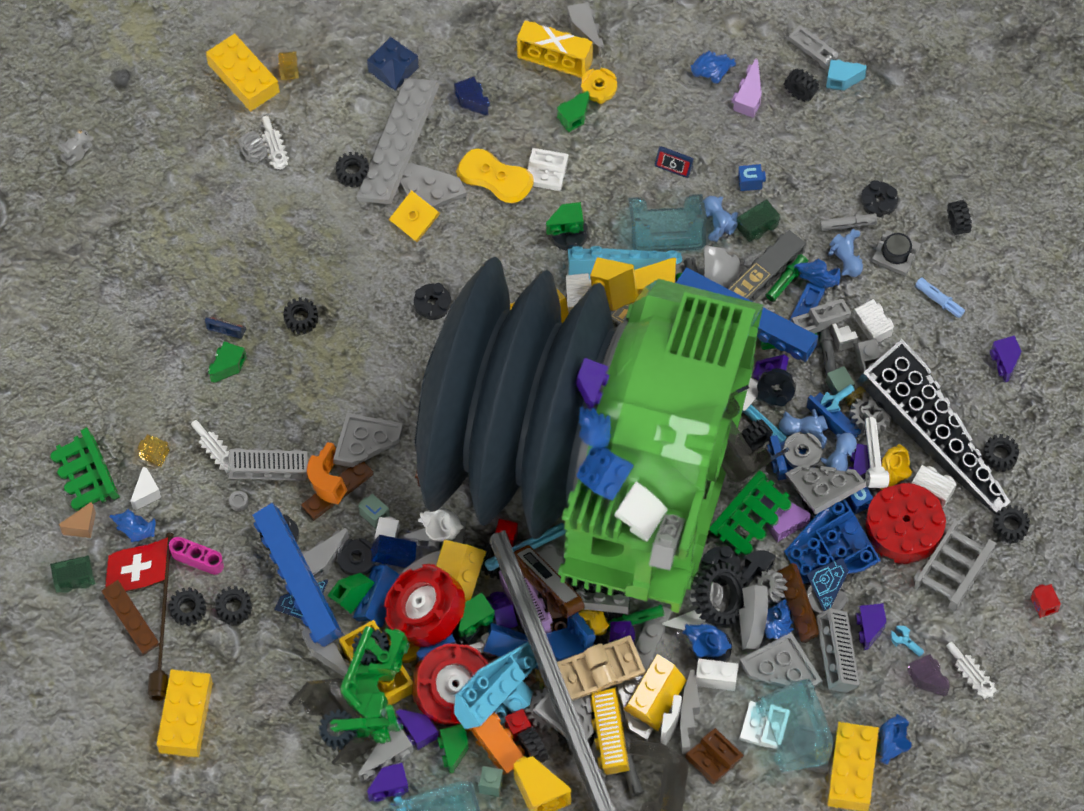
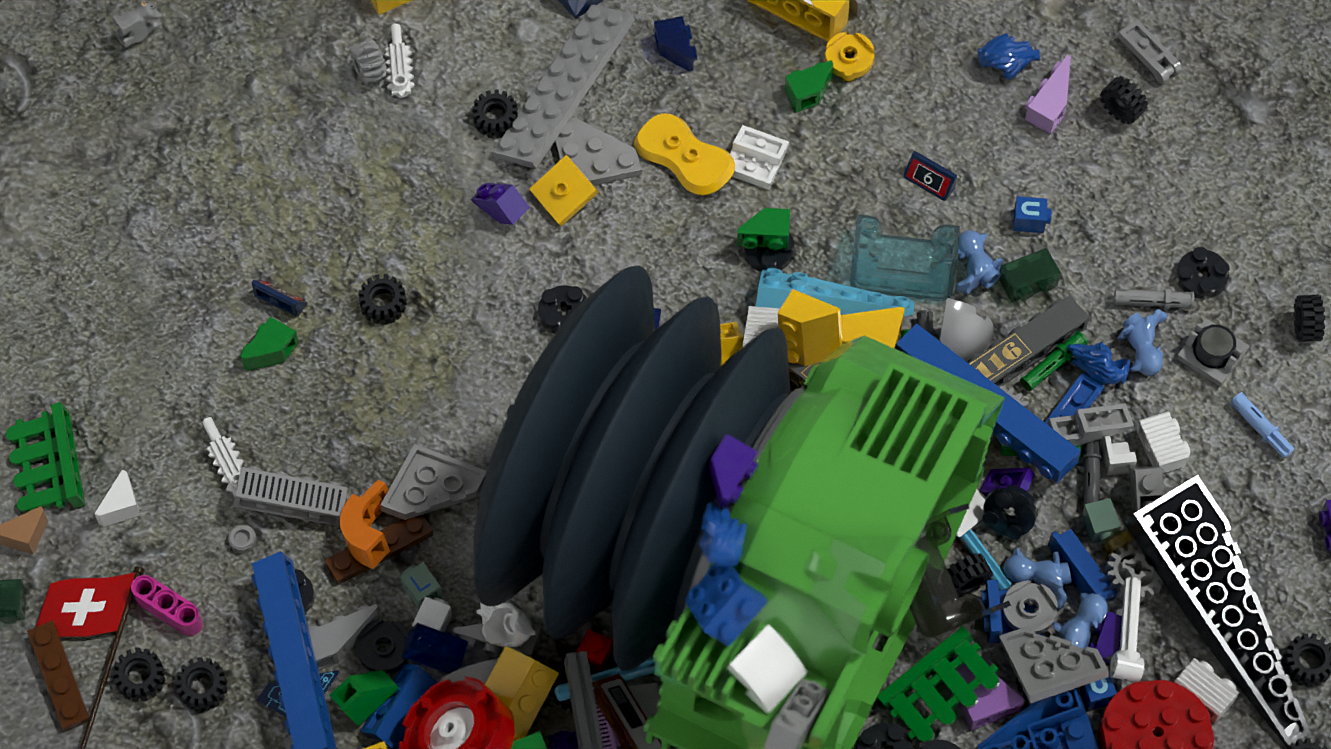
camera: 10 degrees right, 0 degrees up
blue hair [109,509,156,542] -> none
clear yellow brick [138,434,170,467] -> none
medium azure bar [821,384,855,412] -> none
medium azure slope [826,60,867,91] -> none
yellow hair [880,444,912,490] -> none
none -> dark purple slope [471,183,530,225]

